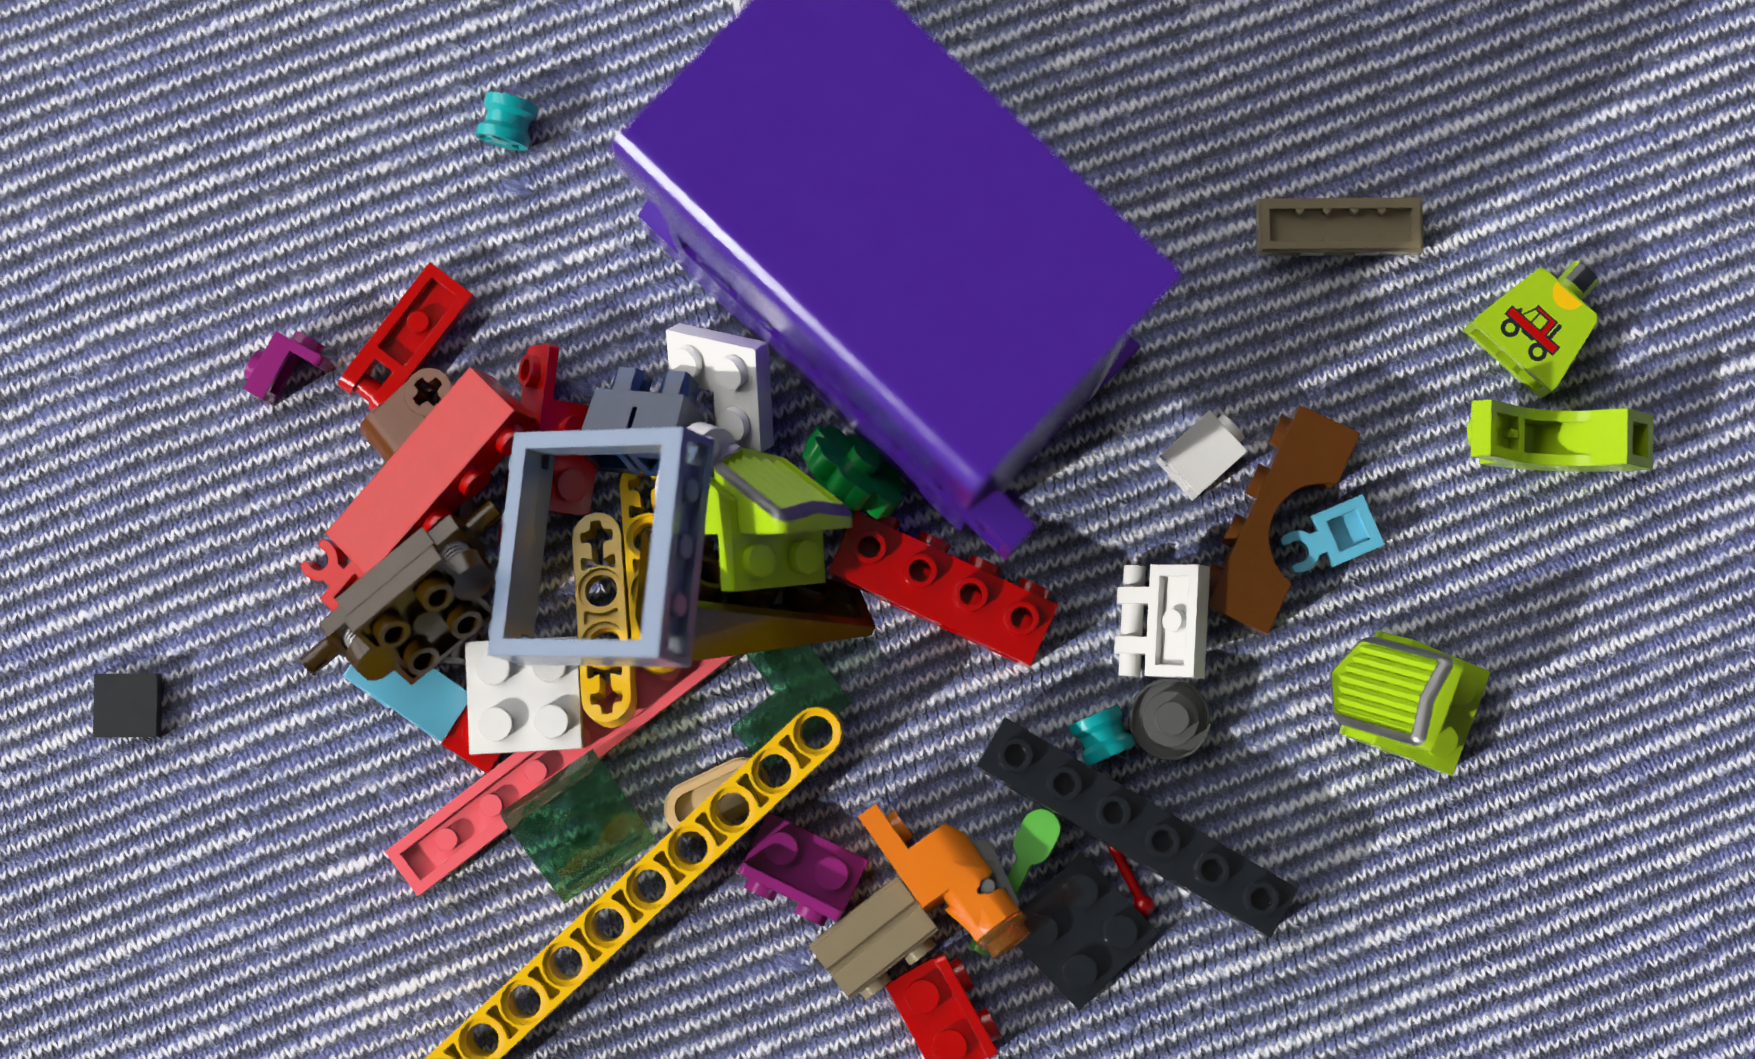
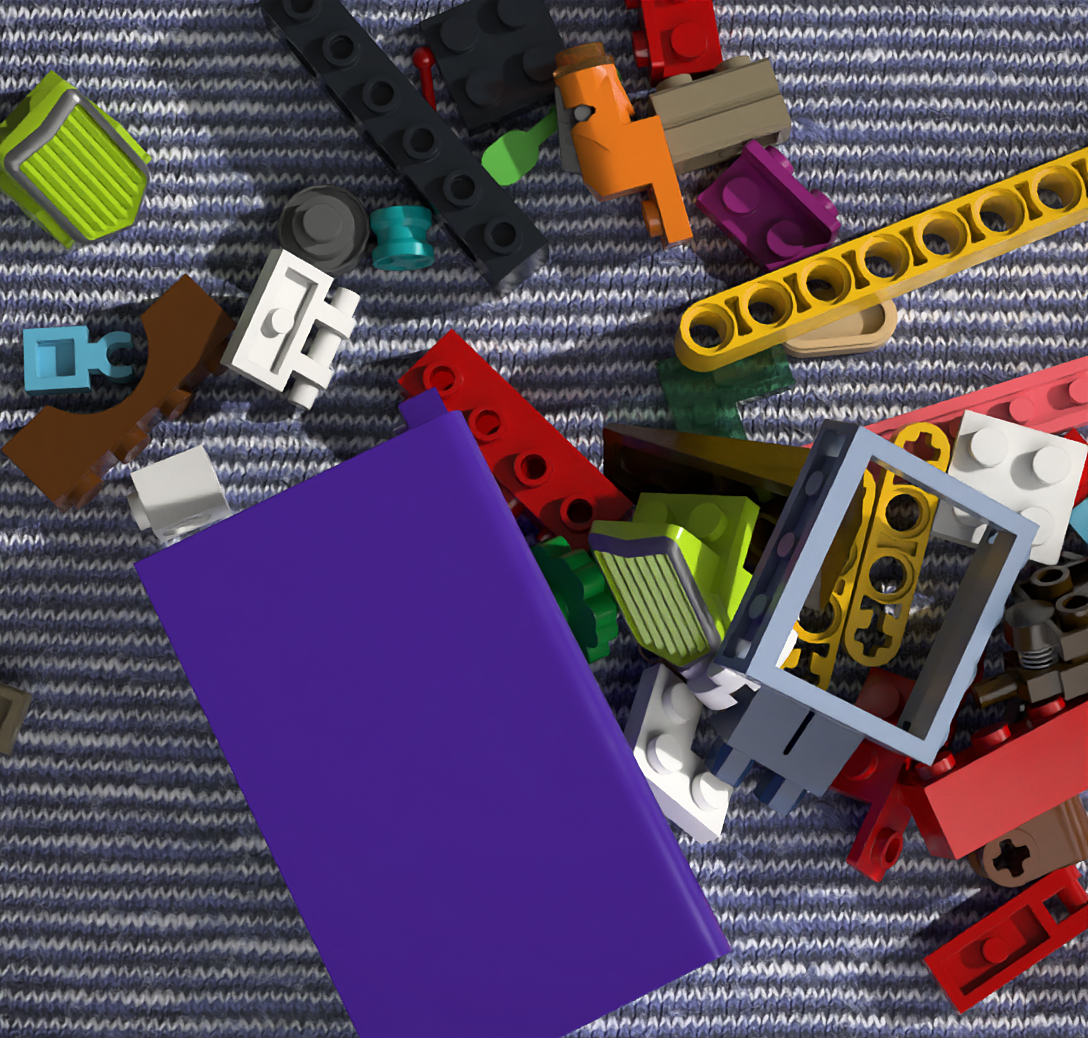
camera: 160 degrees left, 5 degrees down
clear green plate [500,749,657,904] -> none

